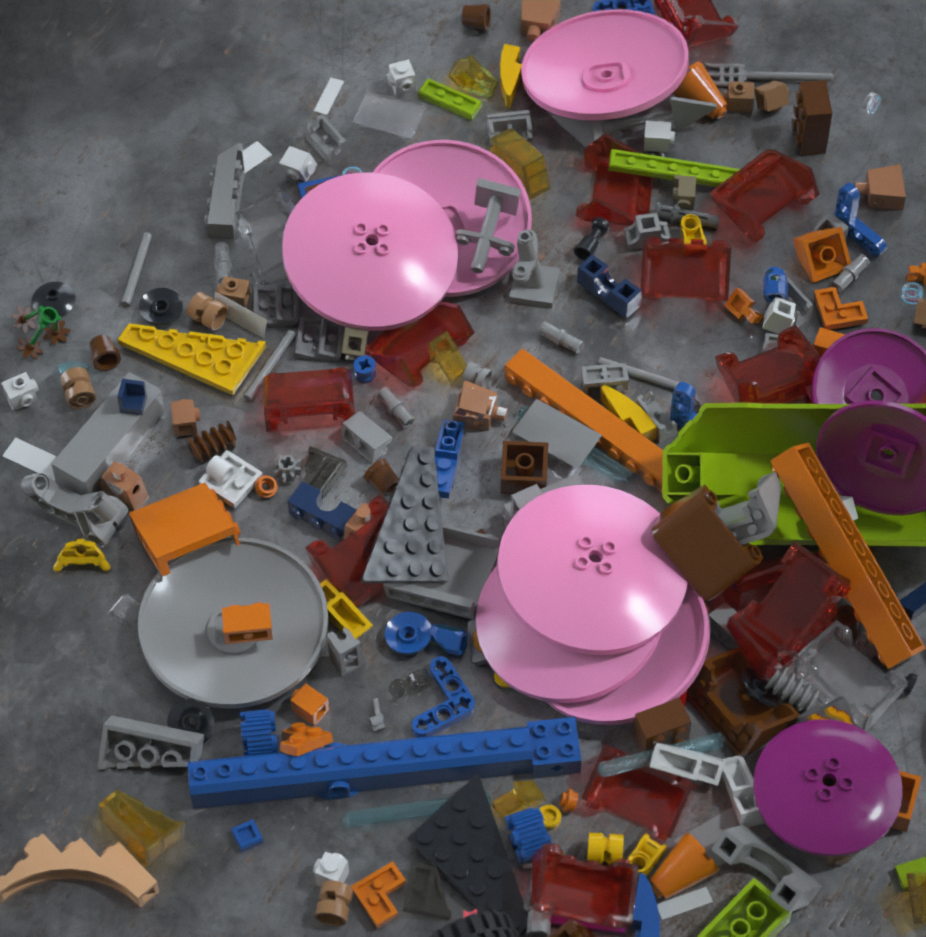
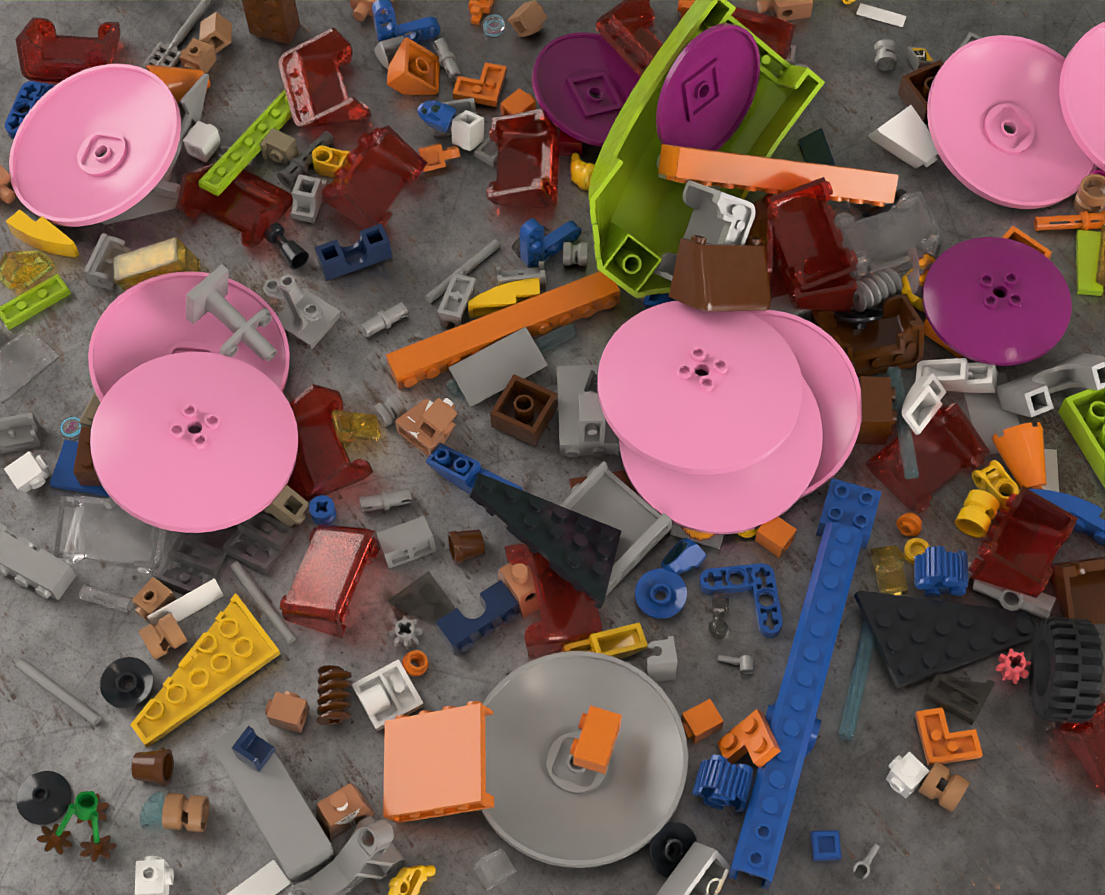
camera: 65 degrees left, 5 degrees up
none -> orange panel [755,517,797,558]
none -> light grey hand [853,844,880,879]

